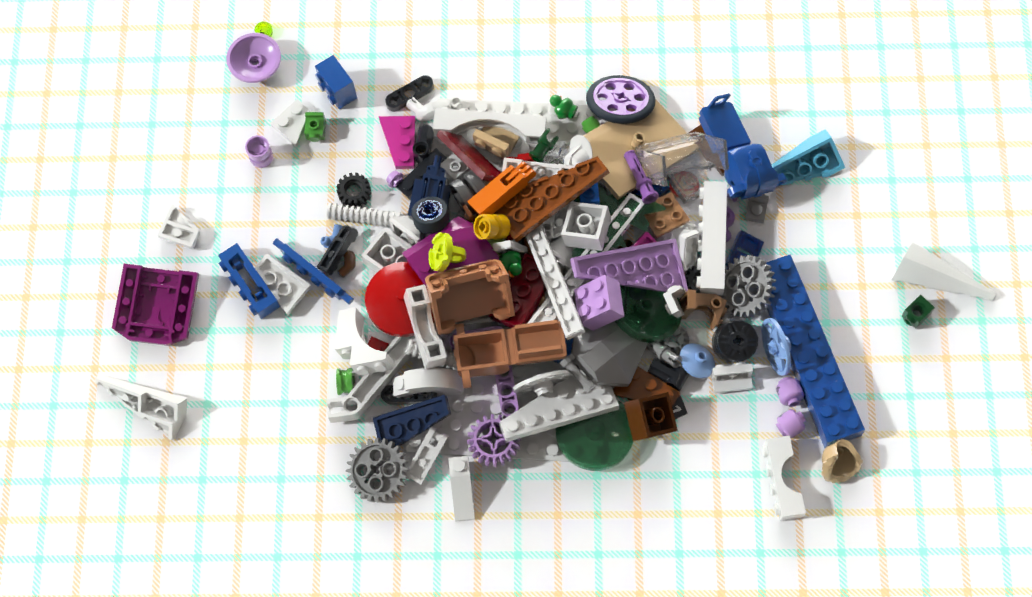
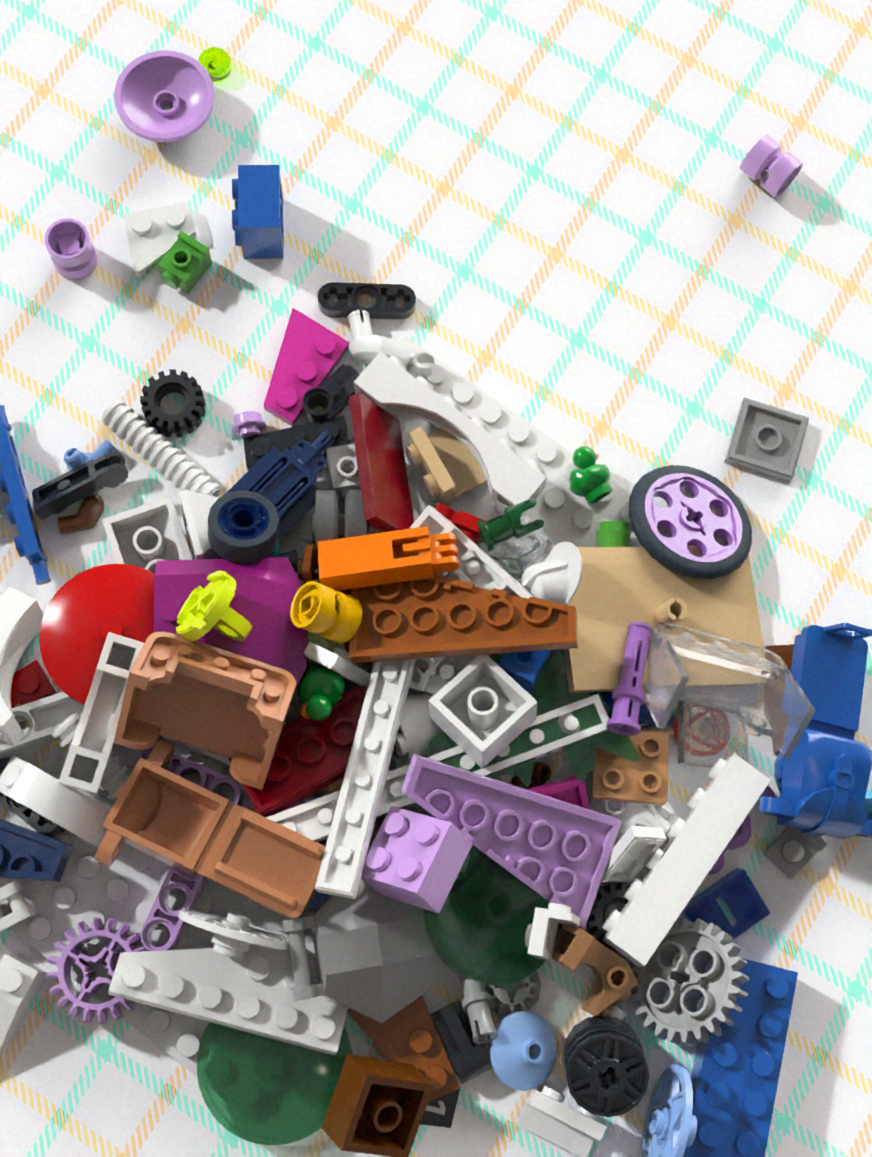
camera: 20 degrees right, 5 degrees up
none -> light grey tile [724,397,809,483]

